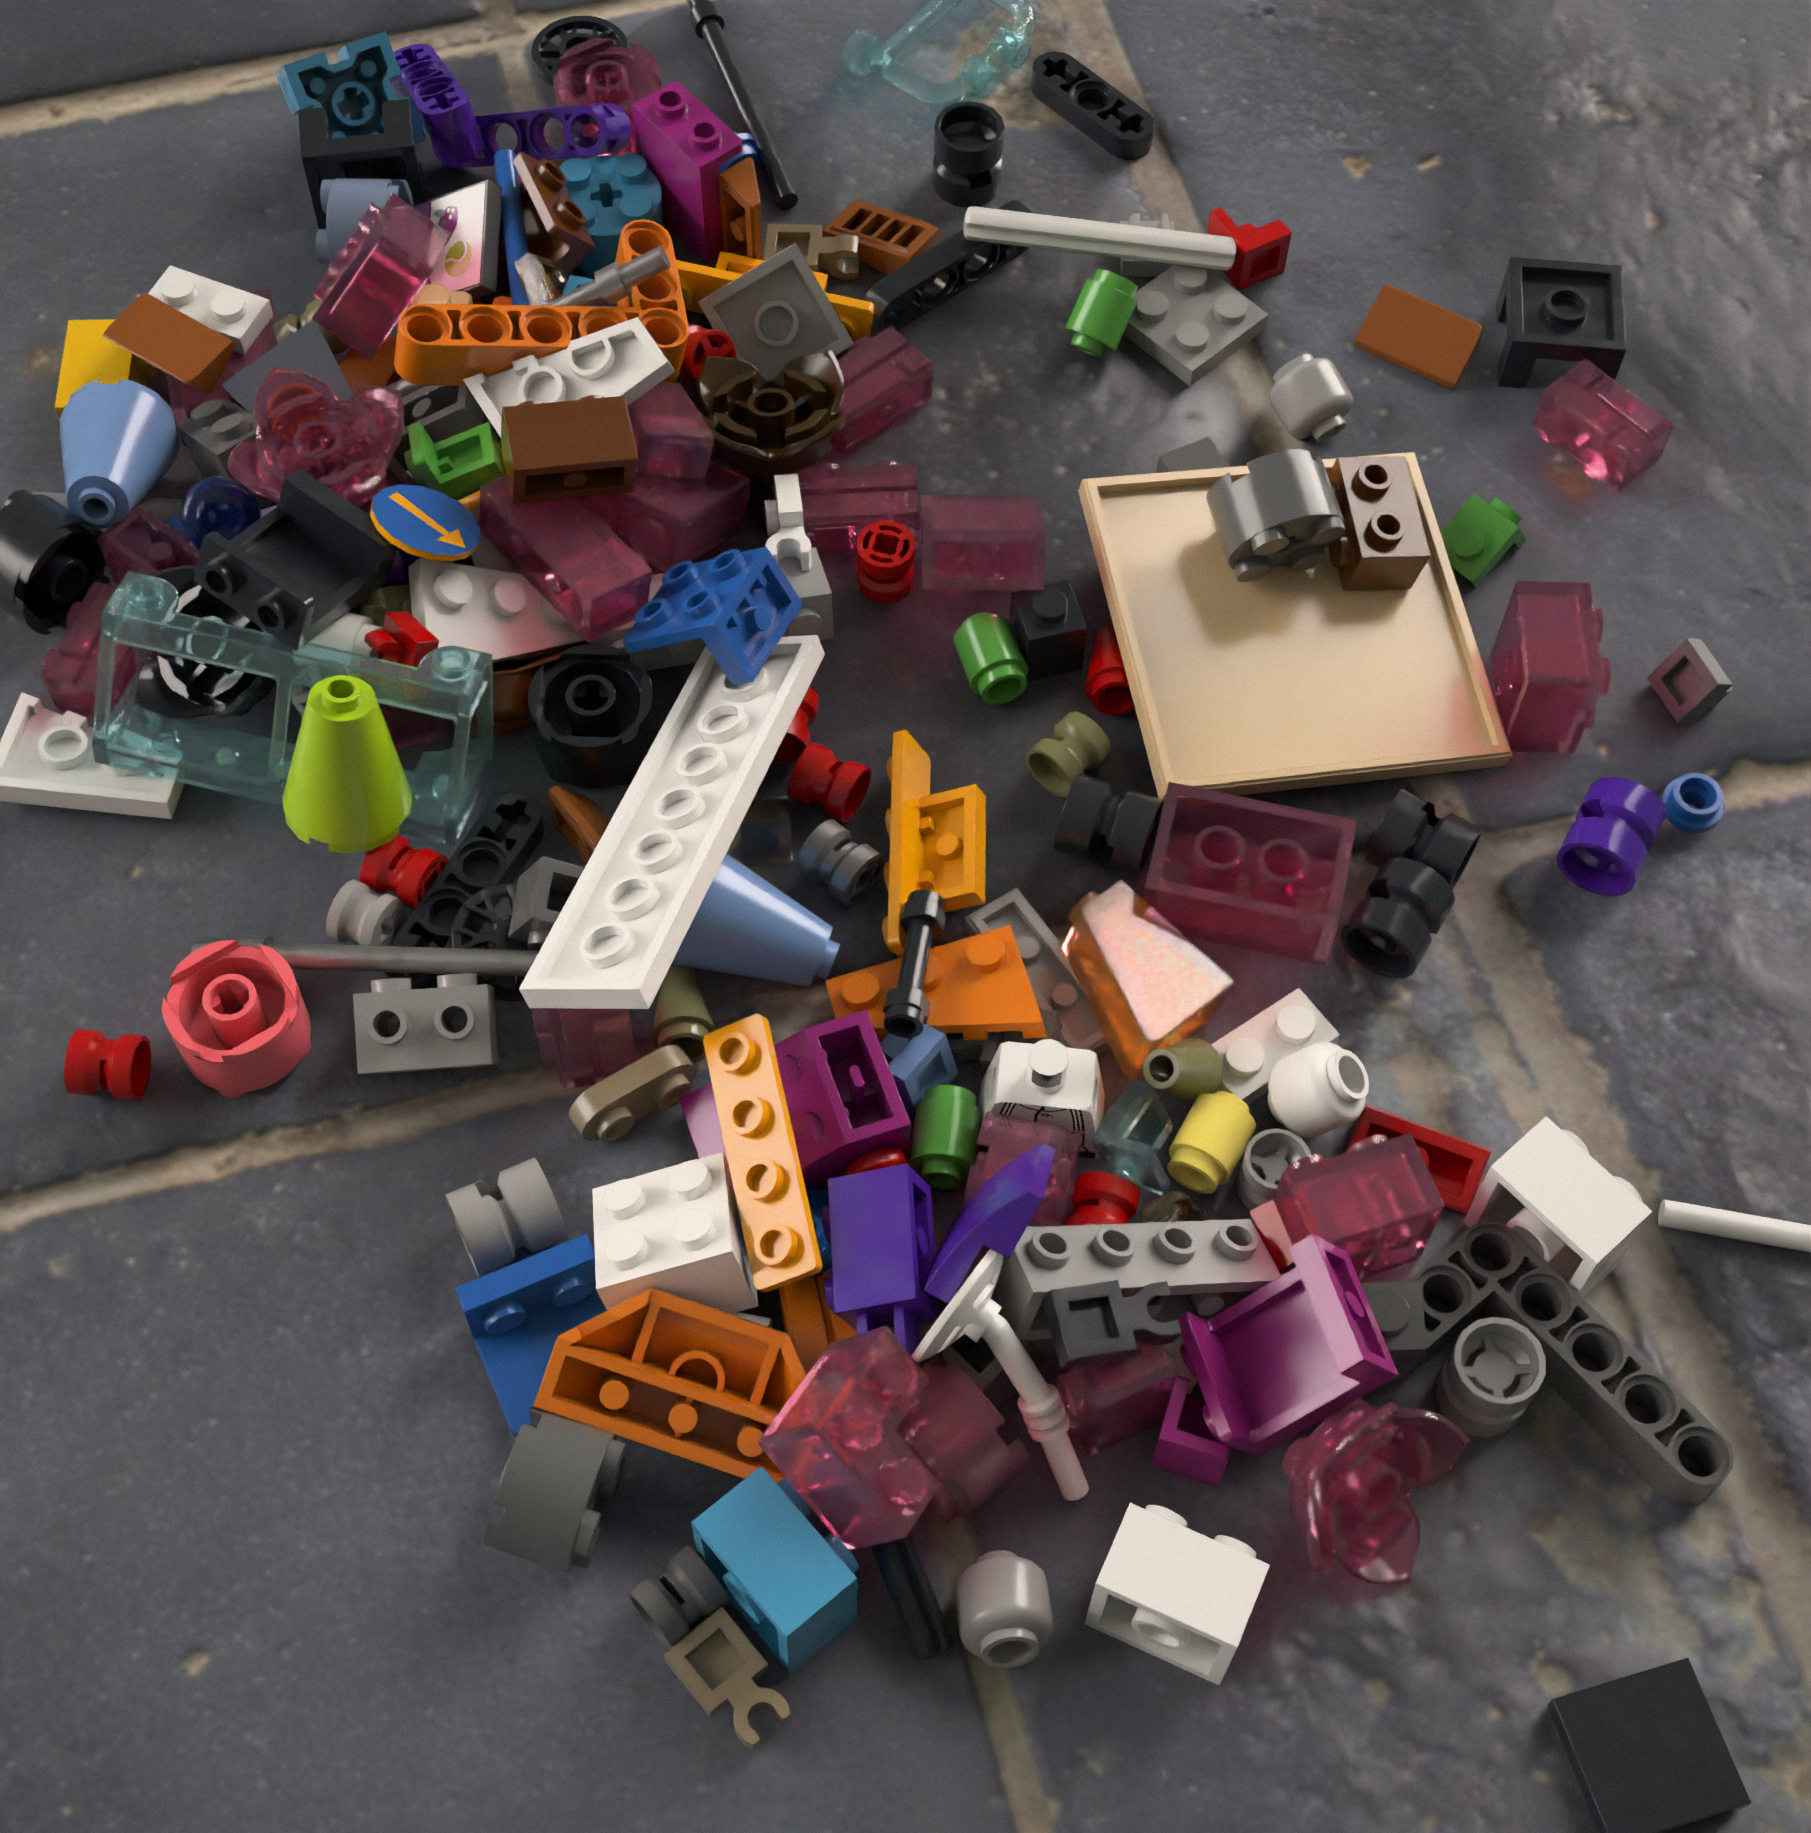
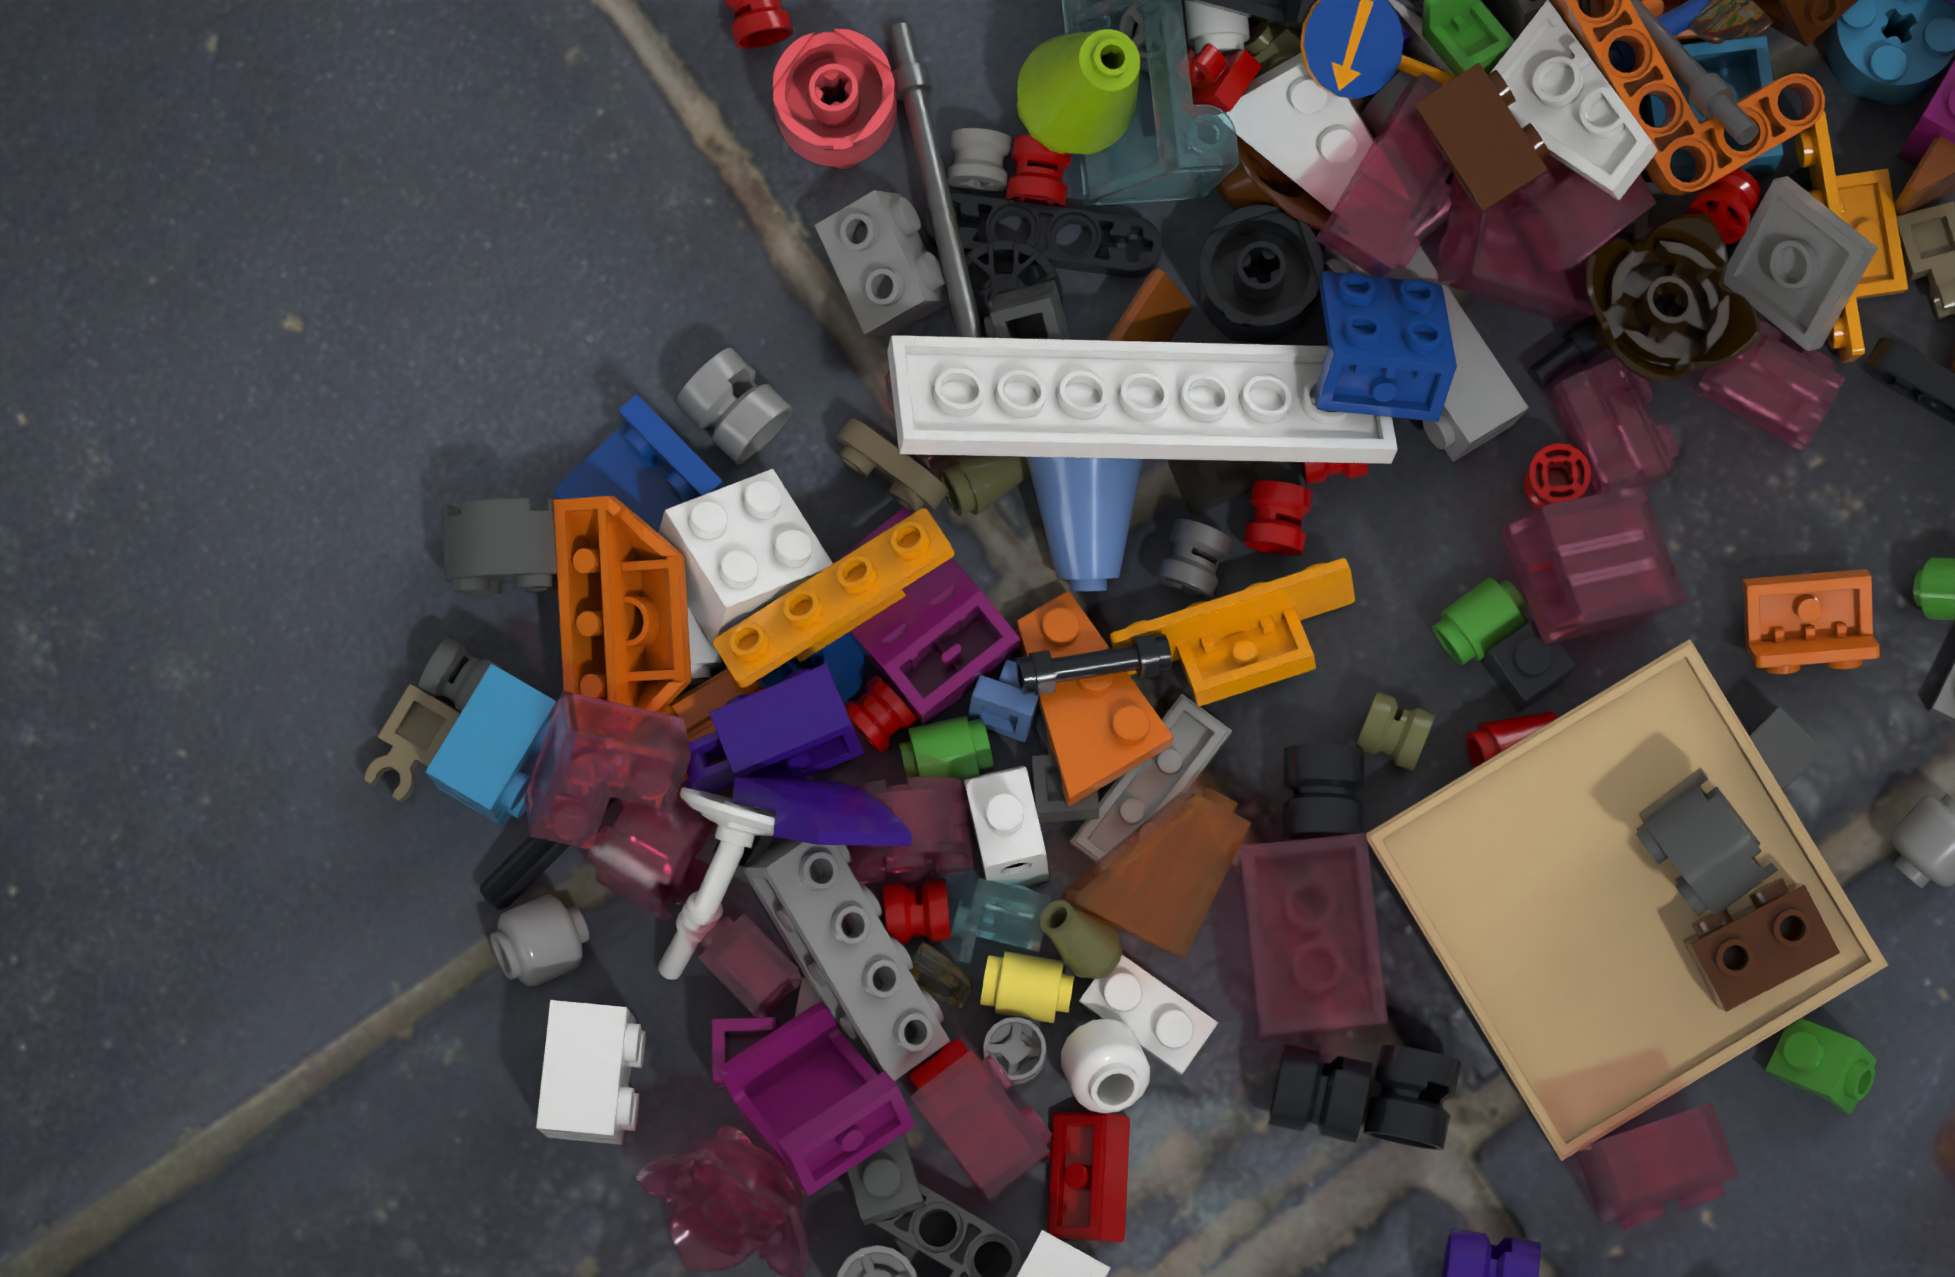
camera: 75 degrees right, 20 degrees up
white plate [764,473,812,571] -> none
black plate [1042,1280,1182,1369] -> none
none -> orange bracket [1743,569,1880,674]

